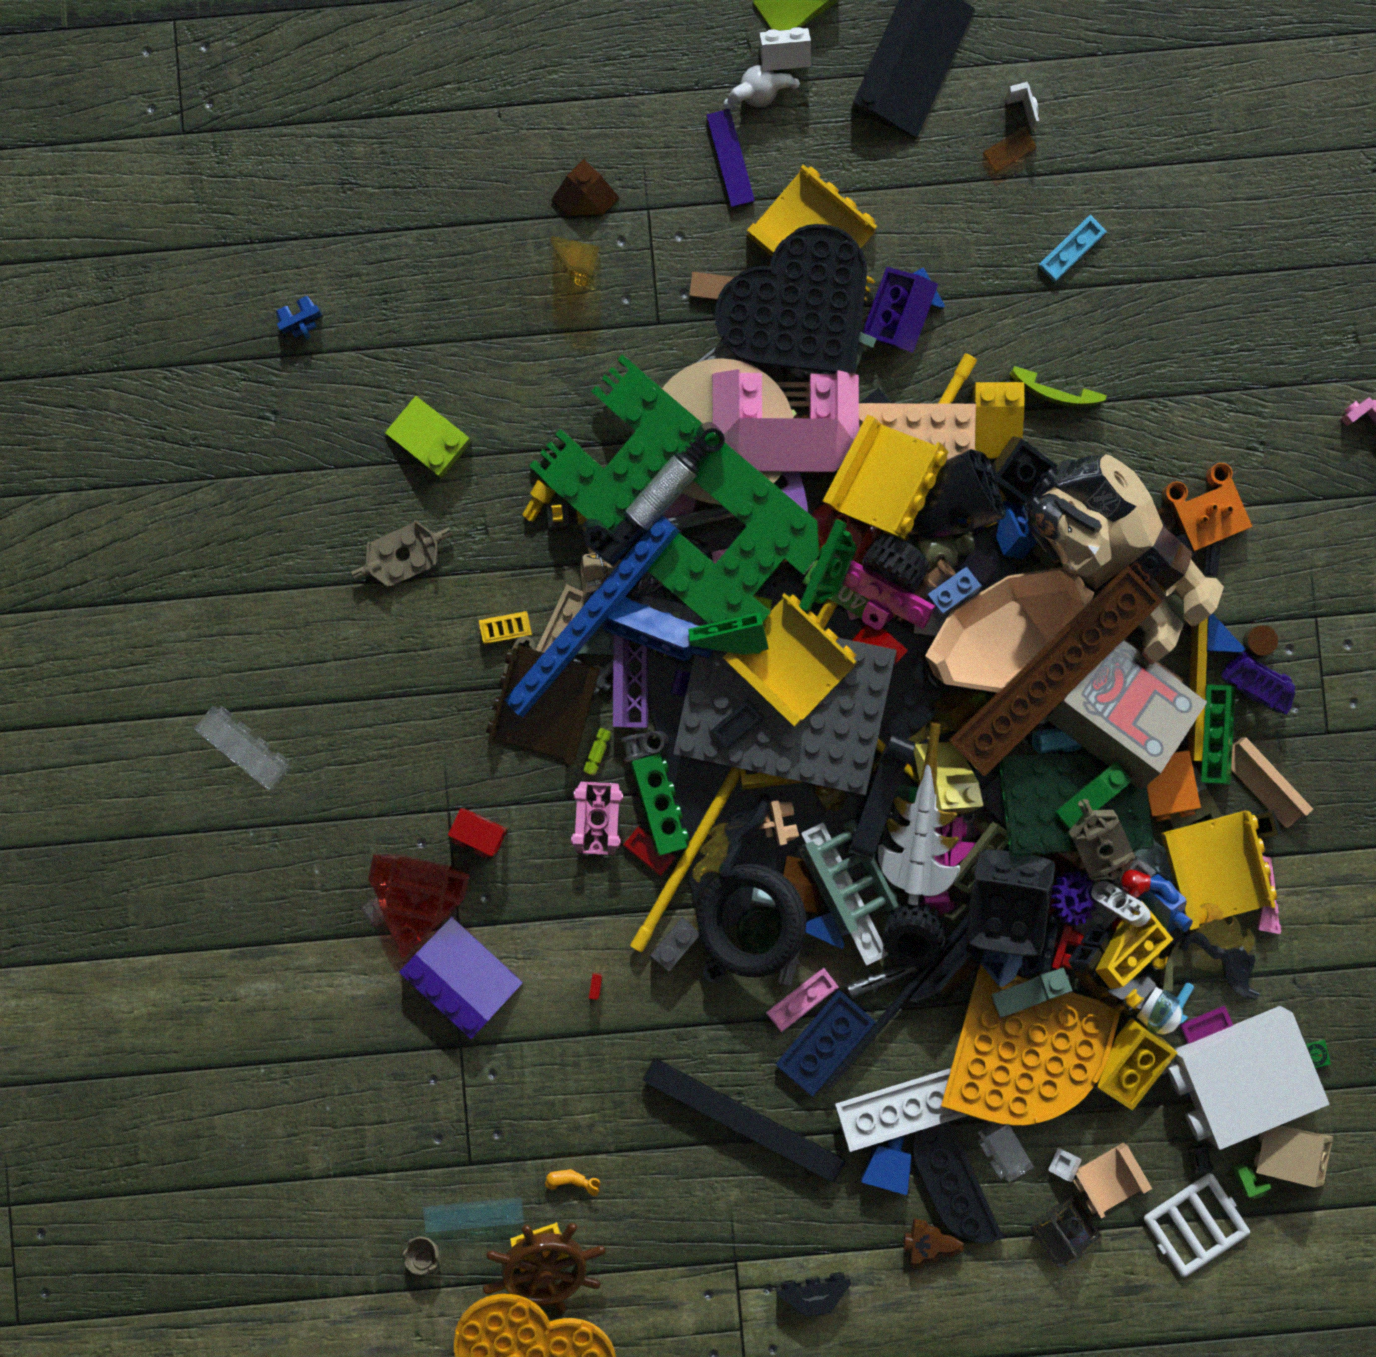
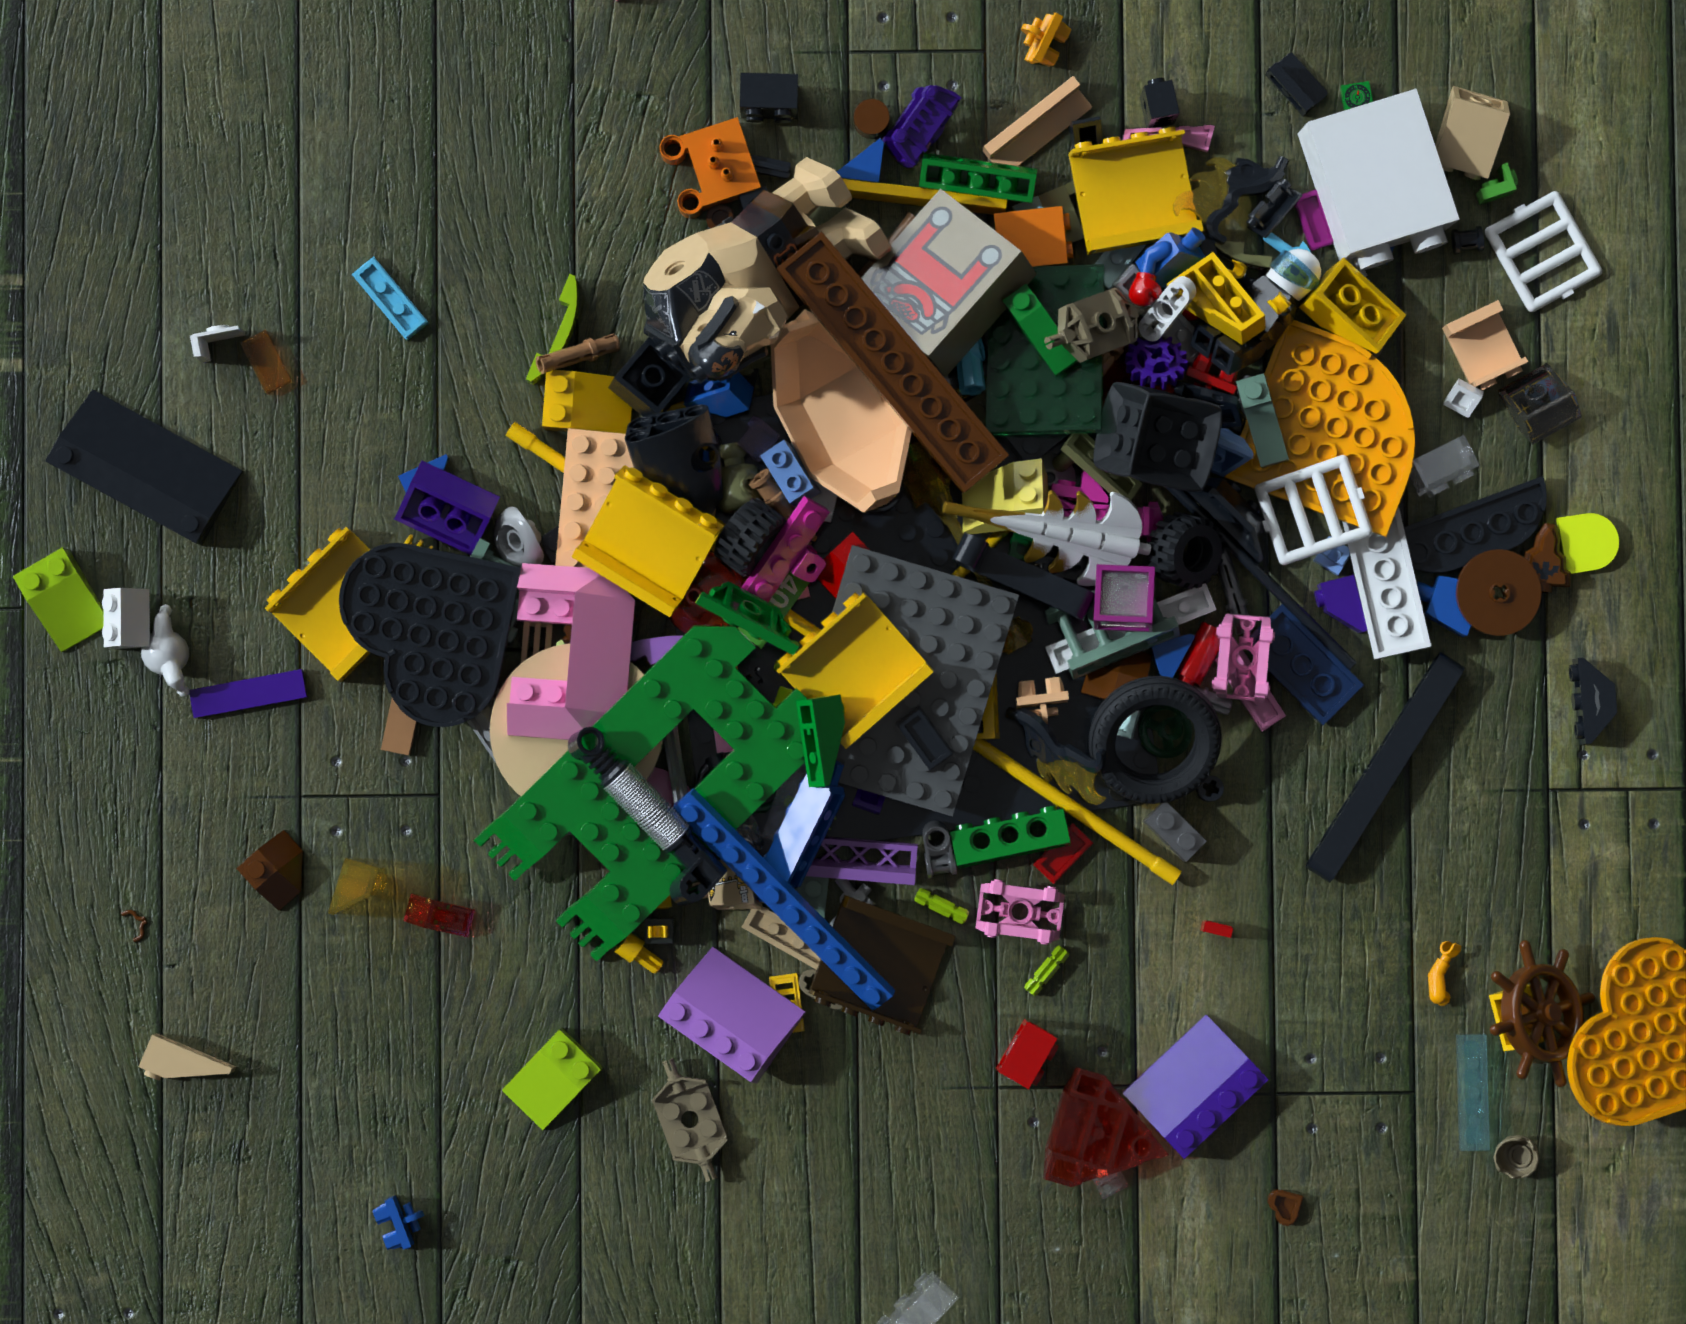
camera: 85 degrees left, 0 degrees up
none -> reddish brown piece [121,910,147,943]
none -> tan slope [138,1033,236,1080]
none -> clear red slope [403,893,475,937]
none -> light grey hat [493,507,544,568]
none -> medium nougat pin [536,333,620,374]
none -> medium lavender slope [658,947,806,1084]
none -> black brick [740,73,799,124]
none -> light orange hips [1021,13,1071,66]
none -> lime axle [1024,945,1069,996]
none -> piece [1094,564,1155,632]
none -> black brick [1140,77,1180,128]
none -> red brick [1176,622,1220,686]
none -> bright pink piece [1212,614,1275,702]
none -> black hinge [1246,179,1302,238]
none -> white bar [1255,455,1373,565]
none -> black panel [1265,52,1328,116]
none -> reddish brown tile [1267,1189,1304,1226]
none -> light blue tile [1313,536,1350,576]
none -> dark purple slope [1314,575,1368,633]
none -> reddish brown piece [1456,549,1541,636]
none -> neon yellow tile [1556,513,1619,574]

